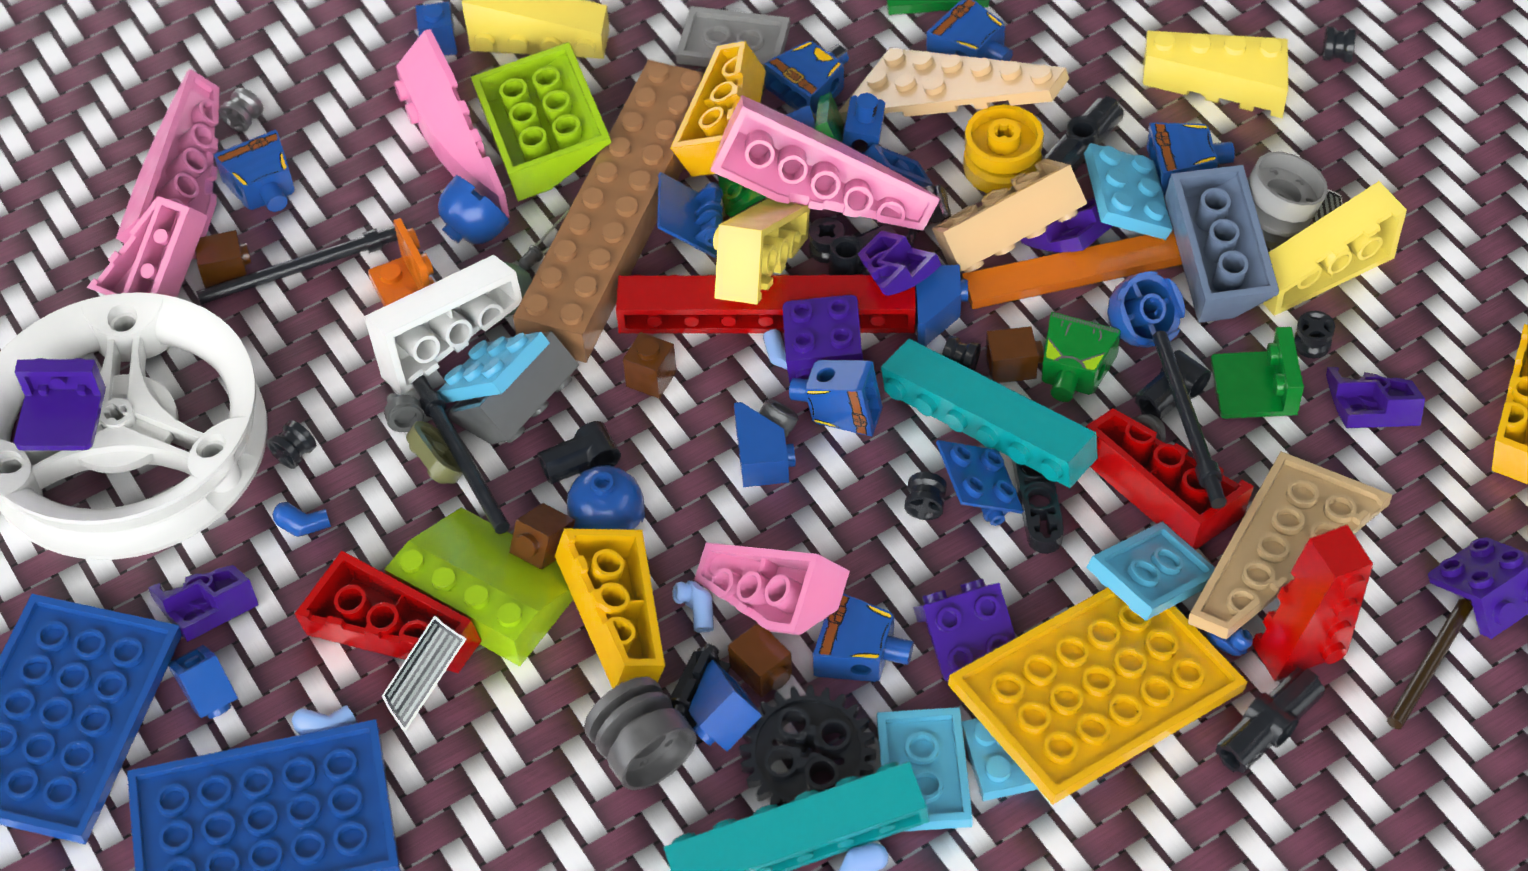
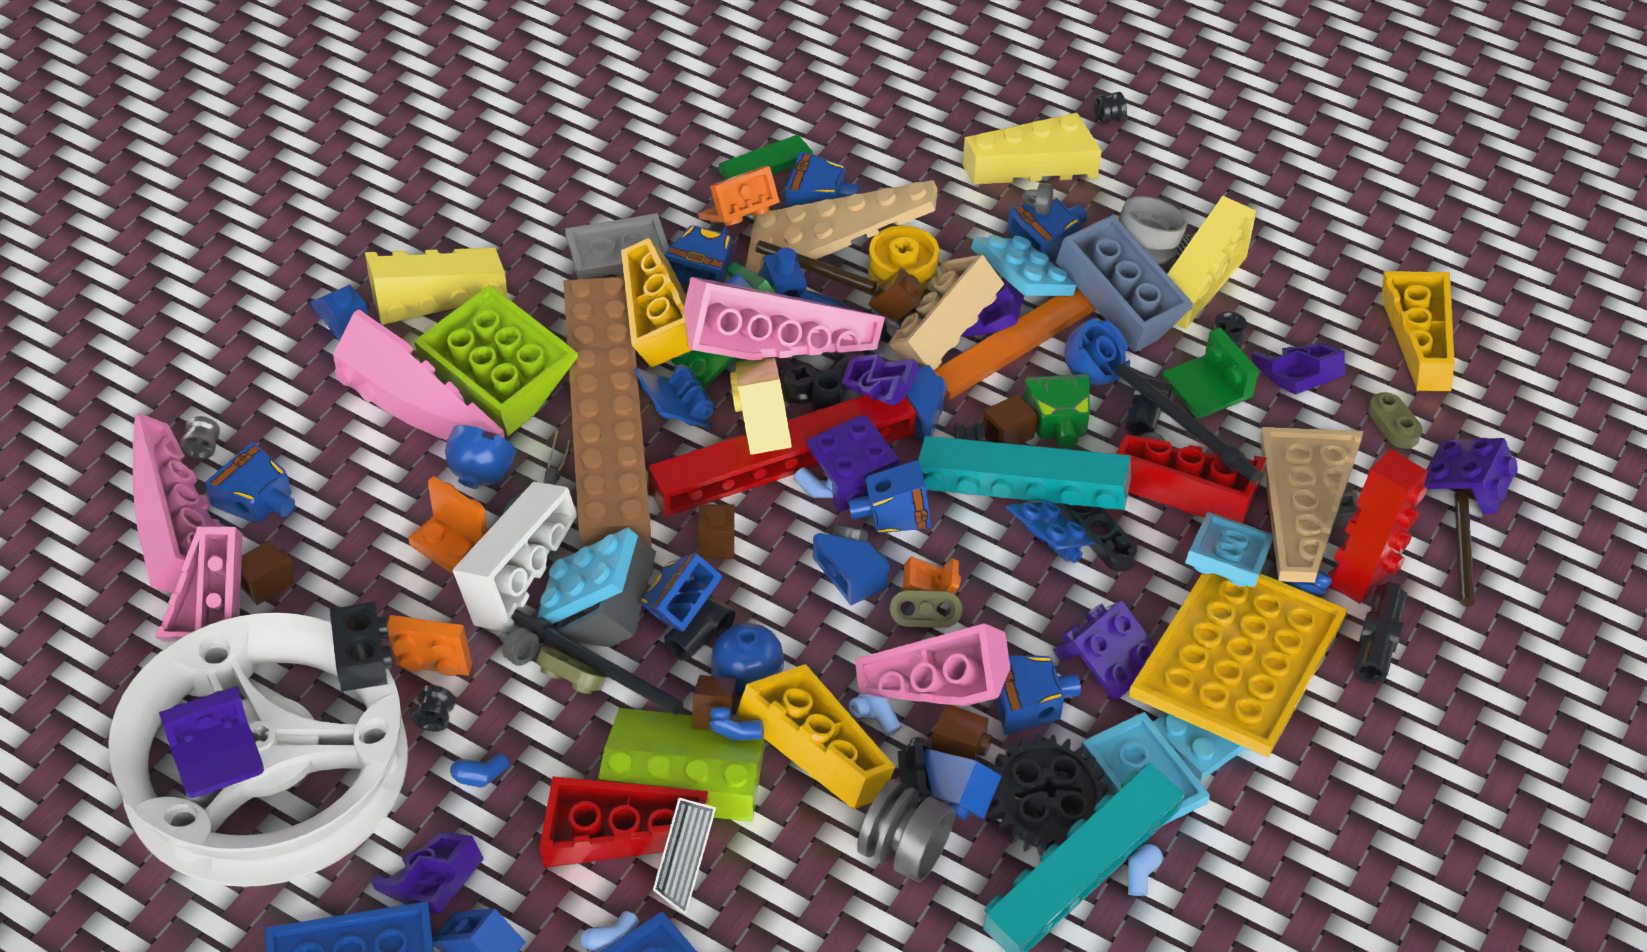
camera: 30 degrees left, 5 degrees down
black bar [196,223,407,305] -> none
black wheel [904,472,947,520] -> none
black piece [1042,95,1124,172] -> none
none -> black brick [329,602,393,692]
none -> orange plate [387,615,472,676]
none -> blue torso [640,553,723,631]
none -> orange bracket [698,166,779,226]
none -> blue arm [709,707,764,741]
none -> dark brown bar [756,240,877,294]
none -> reddish brown brick [868,267,924,322]
none -> olive plate [889,590,962,628]
none -> orange bracket [903,556,961,606]
none -> dark grey tile [1023,183,1053,216]
none -> olive plate [1368,392,1422,449]

